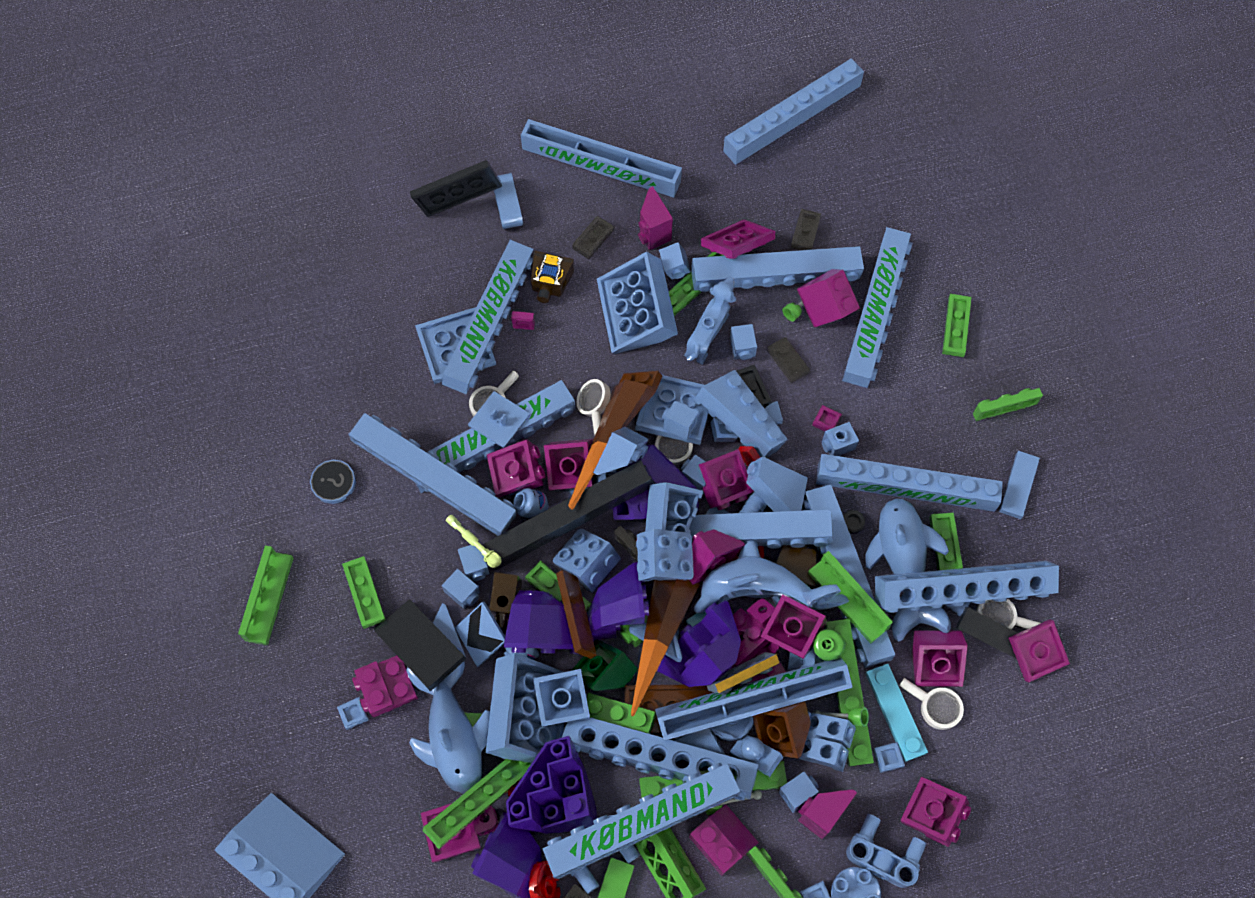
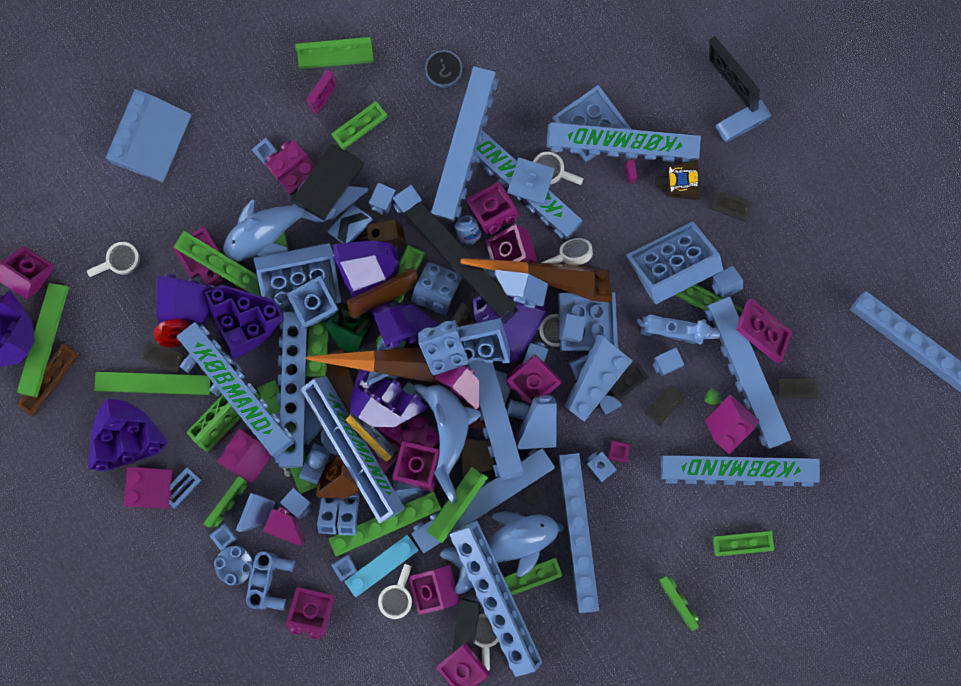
camera: 75 degrees right, 15 degrees up
yellowish green piece [446,515,501,568] -> none
medium blue brick [521,119,682,198] -> none
magenta slope [638,186,673,250] -> none
red tile [738,446,761,466] -> none
bright green hinge [812,707,869,727] -> none
bright green head [813,629,847,661] -> none
medium blue tile [999,451,1040,519] -> none
none -> medium blue slope [236,493,275,532]
none -> magenta tile [306,69,337,114]

